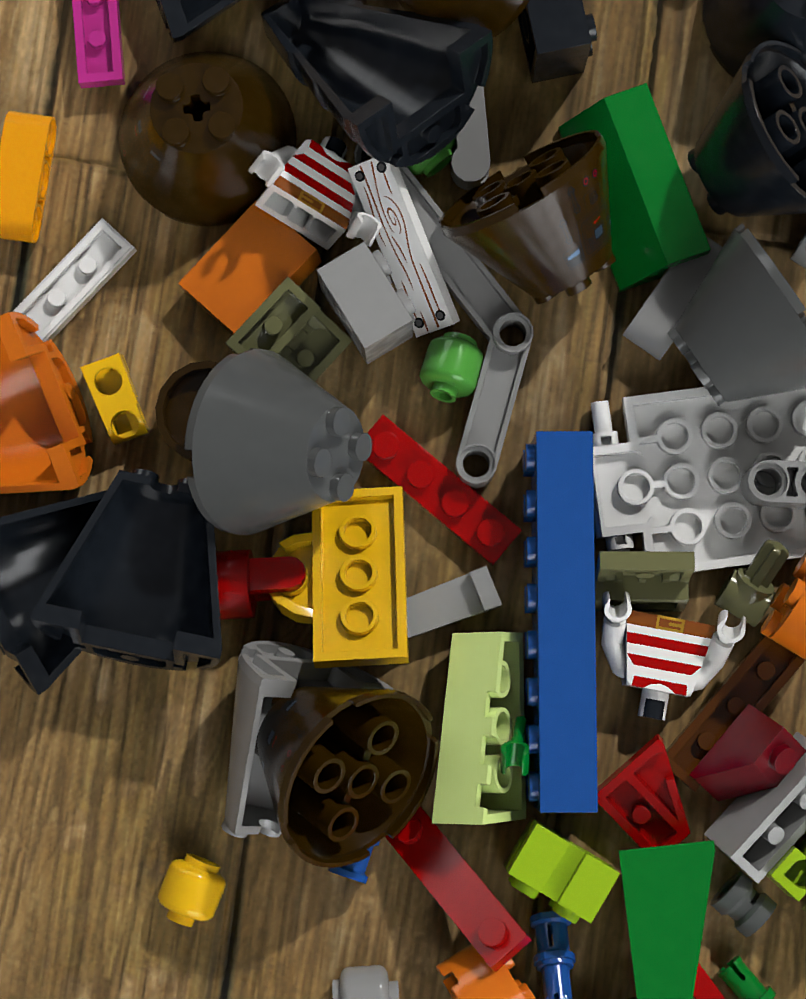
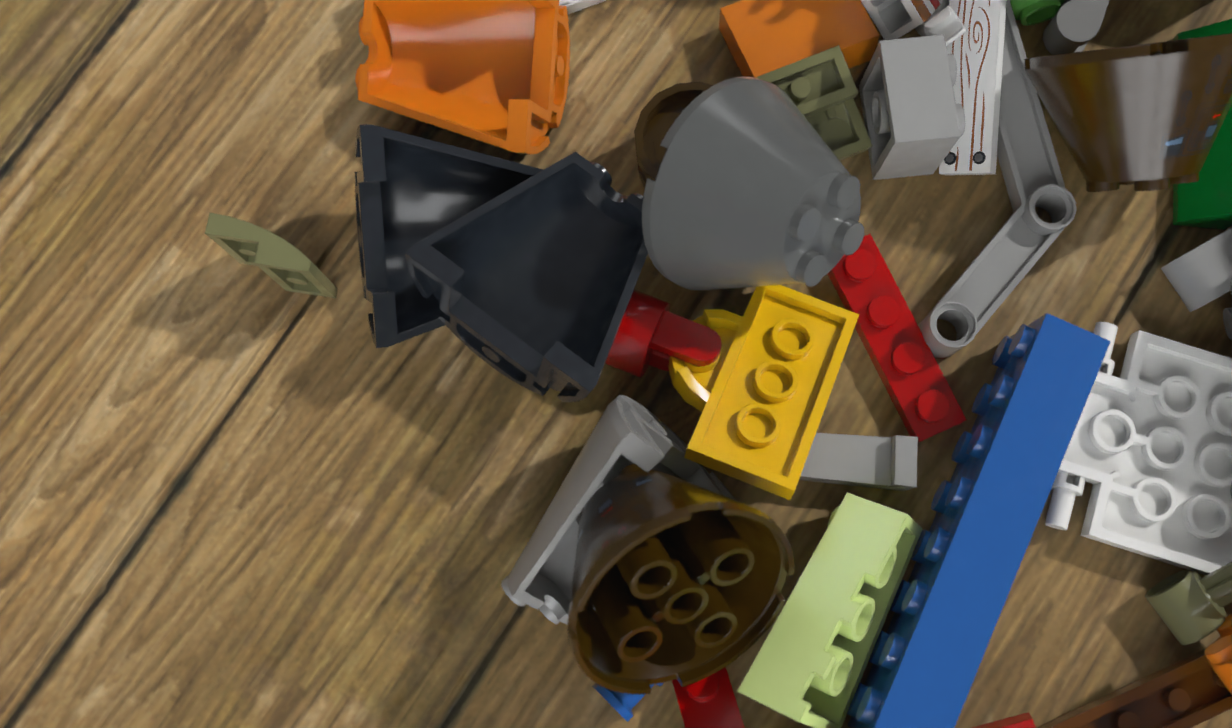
camera: 25 degrees right, 5 degrees down
yellow leg [80,353,149,445] -> none
yellow head [158,853,226,927] -> none
bright green head [419,332,484,403] -> none
green hand [501,716,529,776] -> none
olive slope [595,551,695,612] -> none
torso [601,591,746,721] -> none

